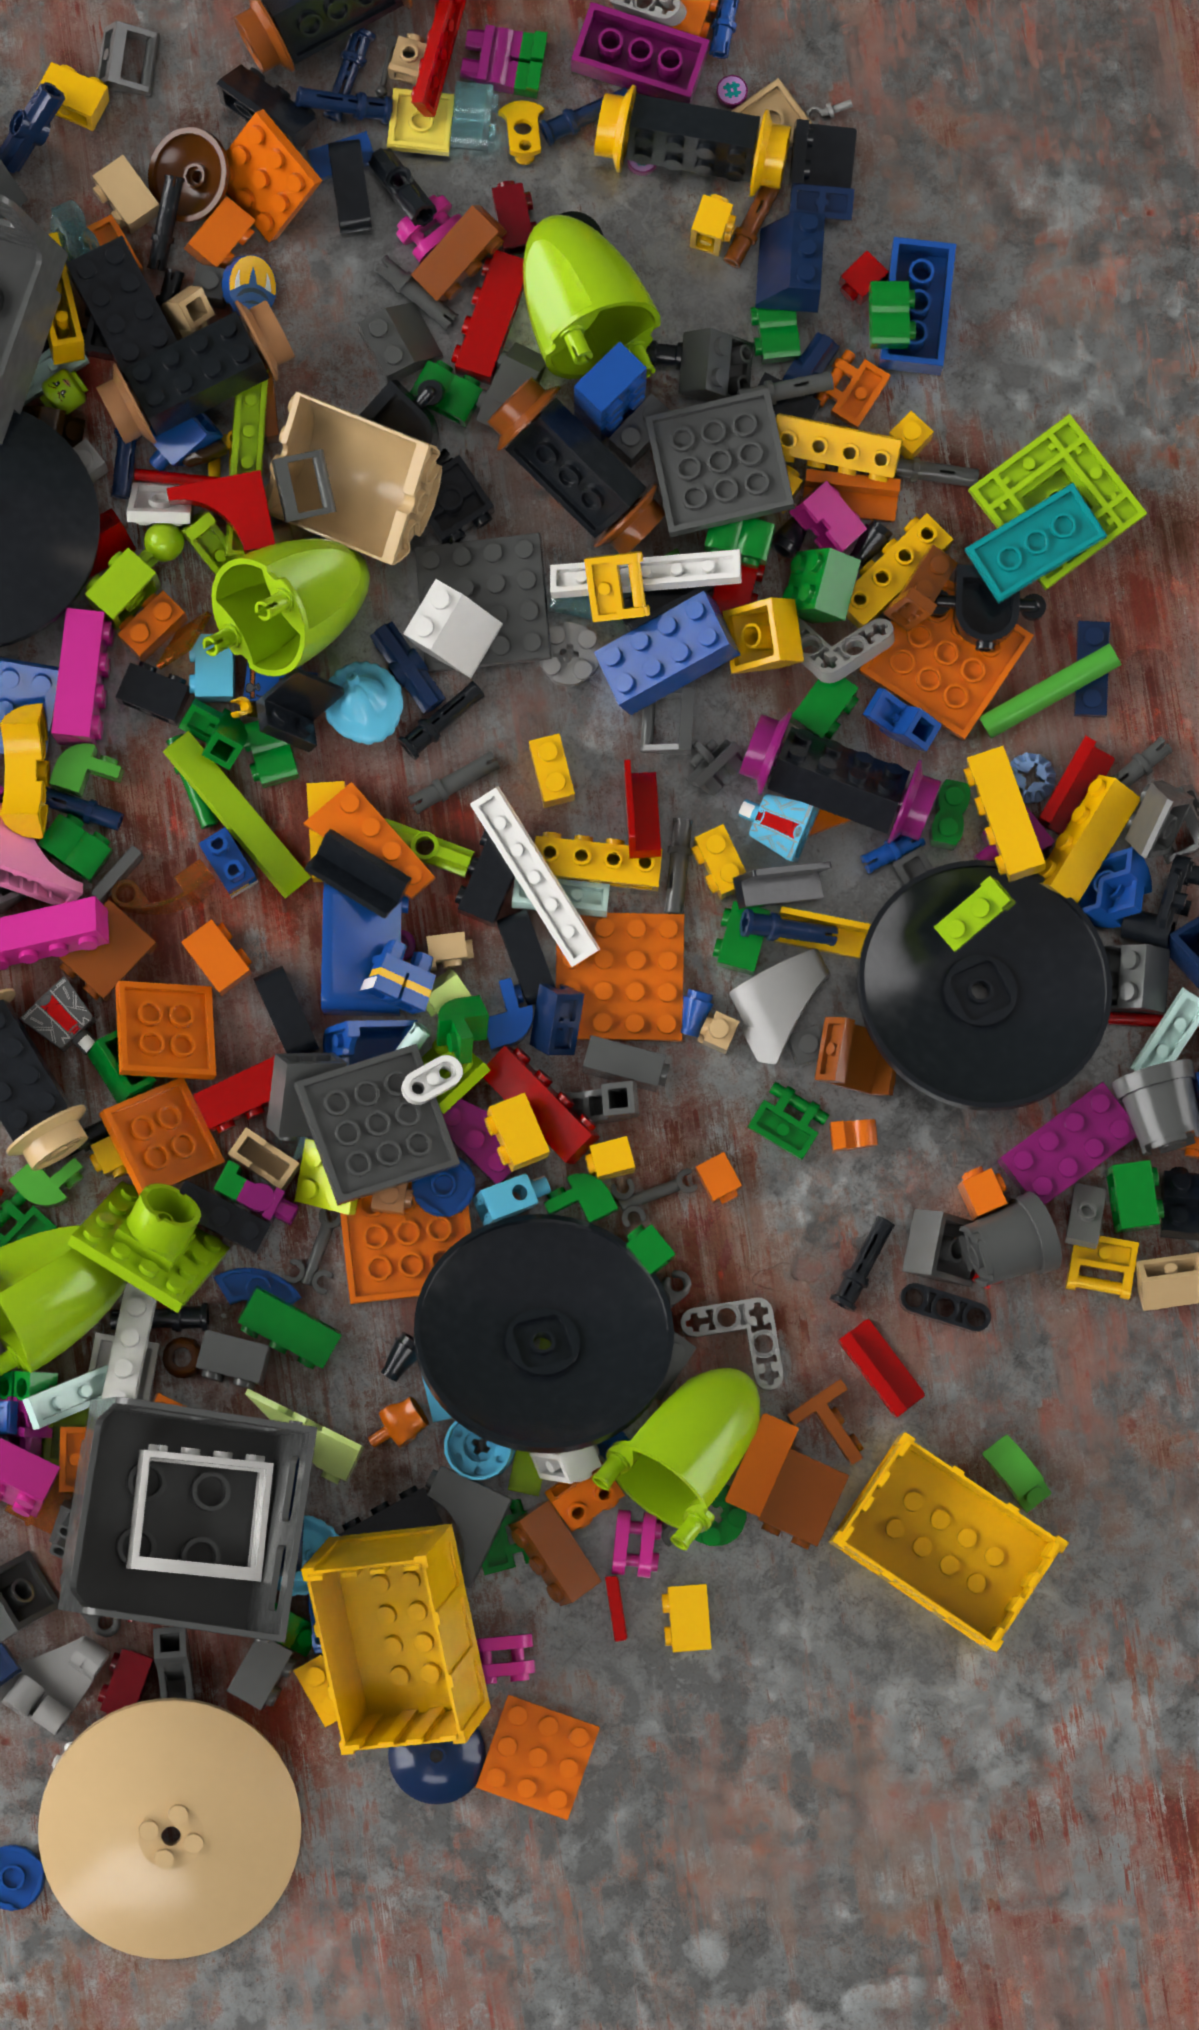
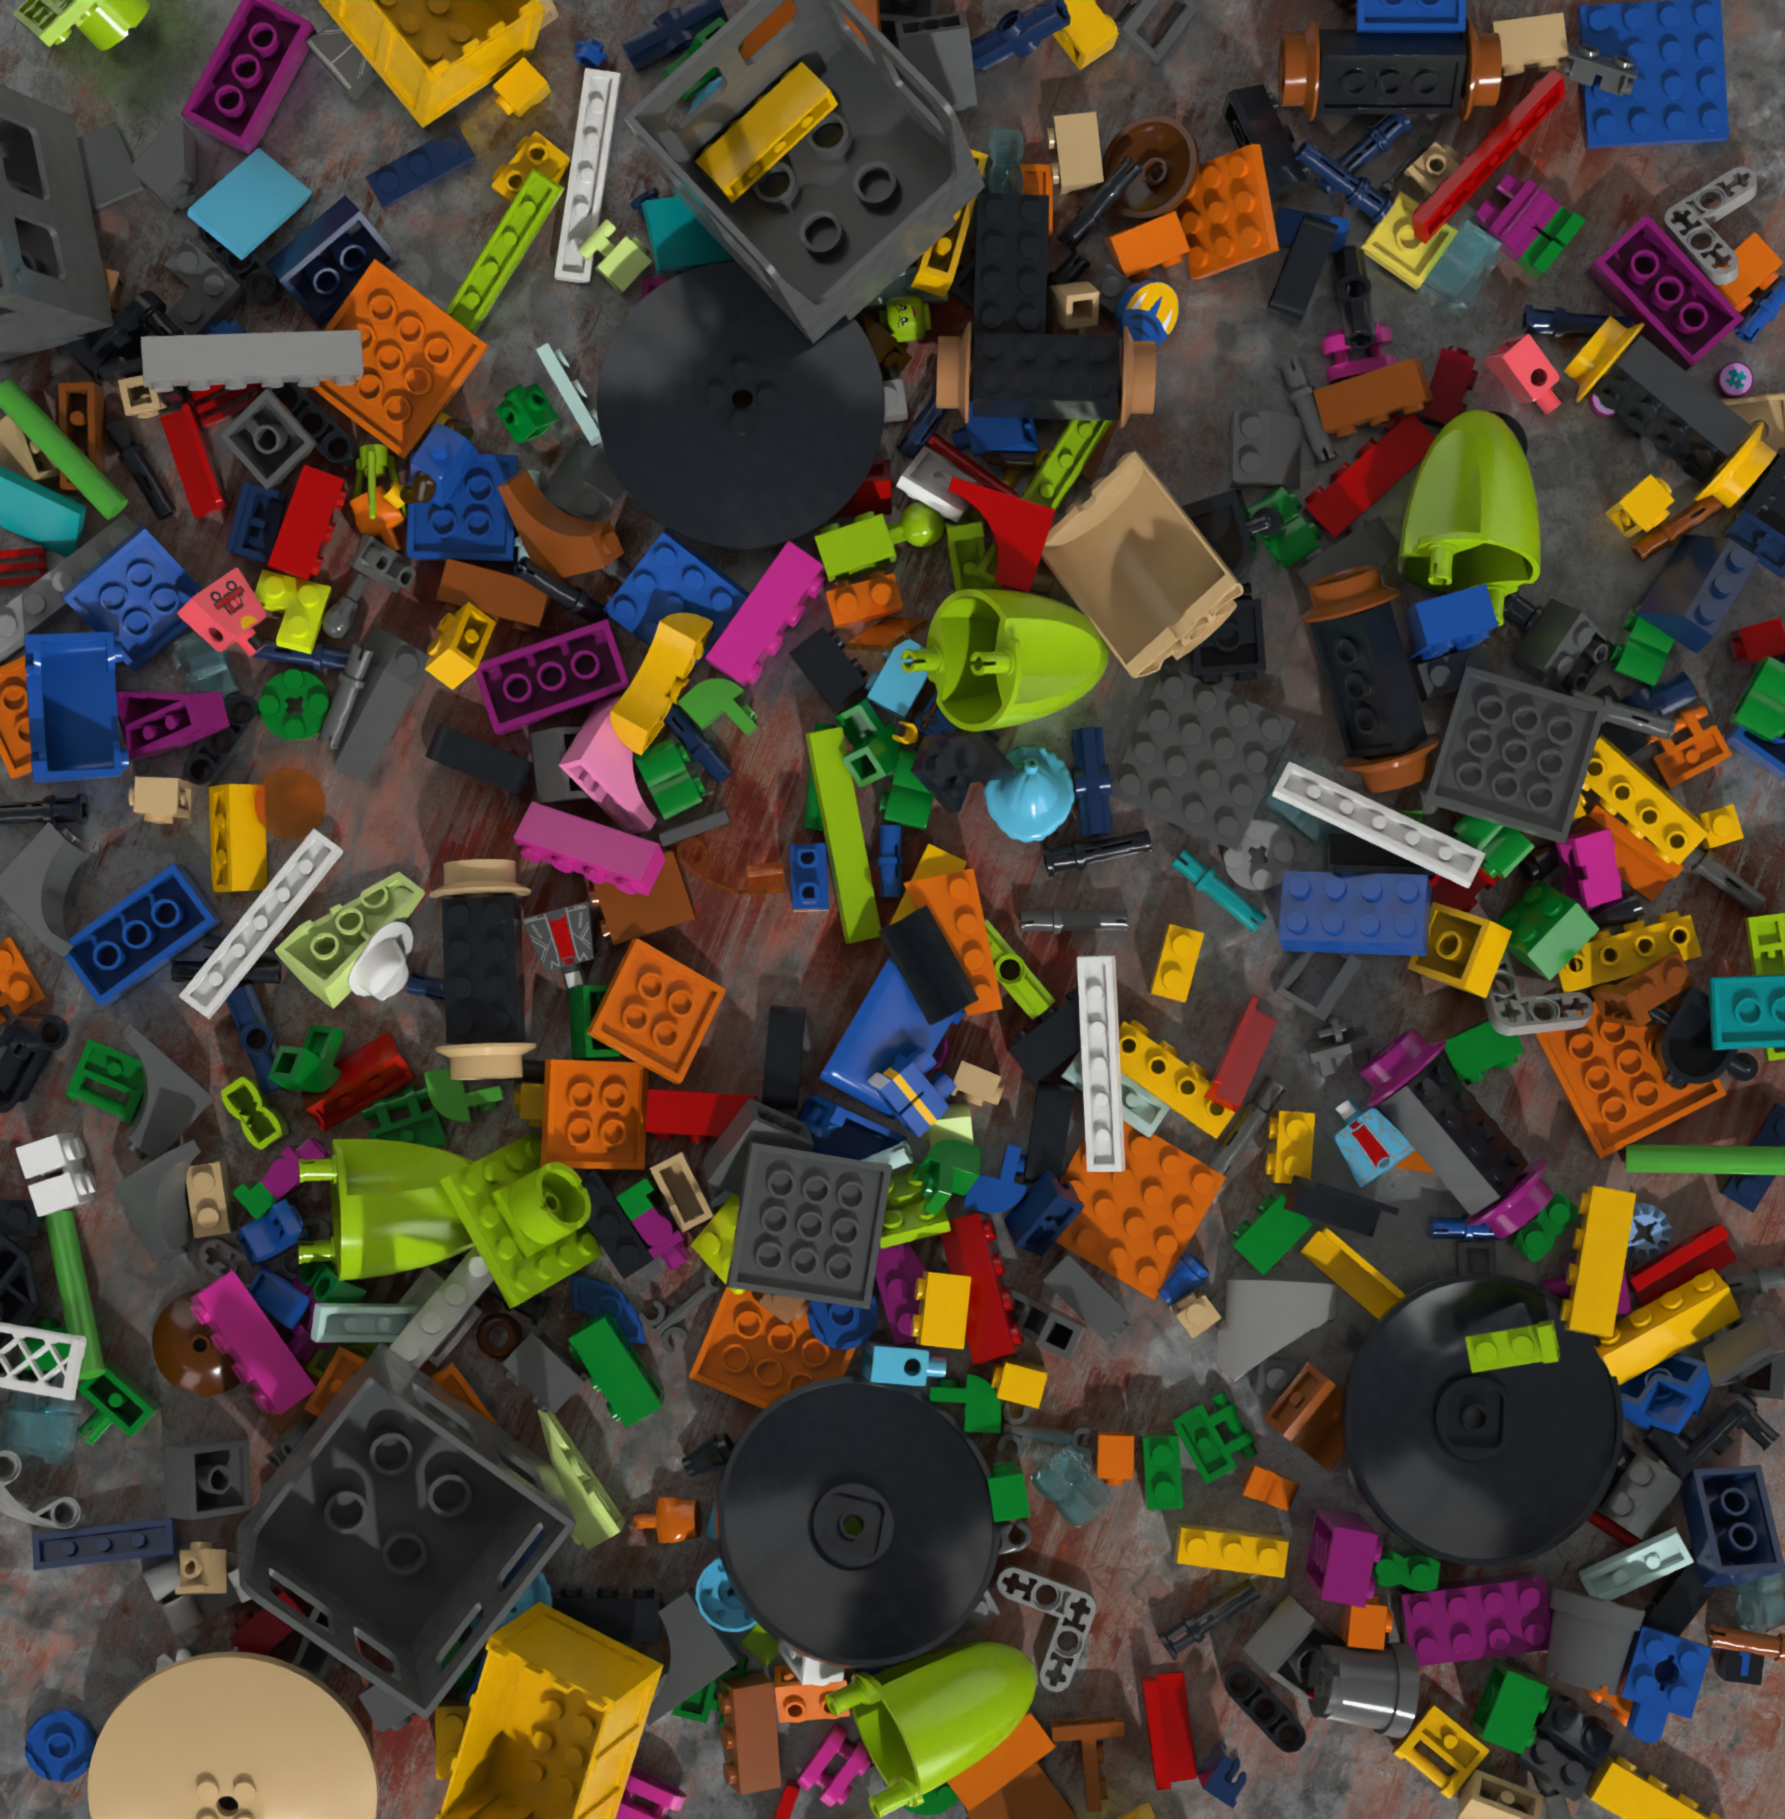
camera: 35 degrees right, 5 degrees up
white window [126,1444,274,1582] -> none
orange brick [181,919,252,997] -> none
dark grey tile [271,449,337,523] -> none
white plate [401,1055,463,1105] -> none
white slope [403,579,503,679] -> none
yellow piece [498,100,545,165] -> none
yellow plate [584,551,650,622] -> none
dark blue pin [739,908,838,946] -> none
blue brick [862,688,942,752] -> none
light grey plate [1065,1183,1107,1249] -> none
none -> tan brick [175,1542,227,1595]
none -> blue pin [877,825,905,897]
none -> clear light blue brick [1030,1448,1113,1529]
none -> green brick [1140,1431,1184,1510]
none -> teal pin [1170,848,1267,933]
none -> yellow brick [1174,1521,1289,1578]
none -> dark blue hinge [1197,1740,1247,1809]
none -> magenta brick [1304,1506,1383,1608]
none -> green brick [1371,1545,1440,1592]
none -> coral torso [1483,333,1562,415]

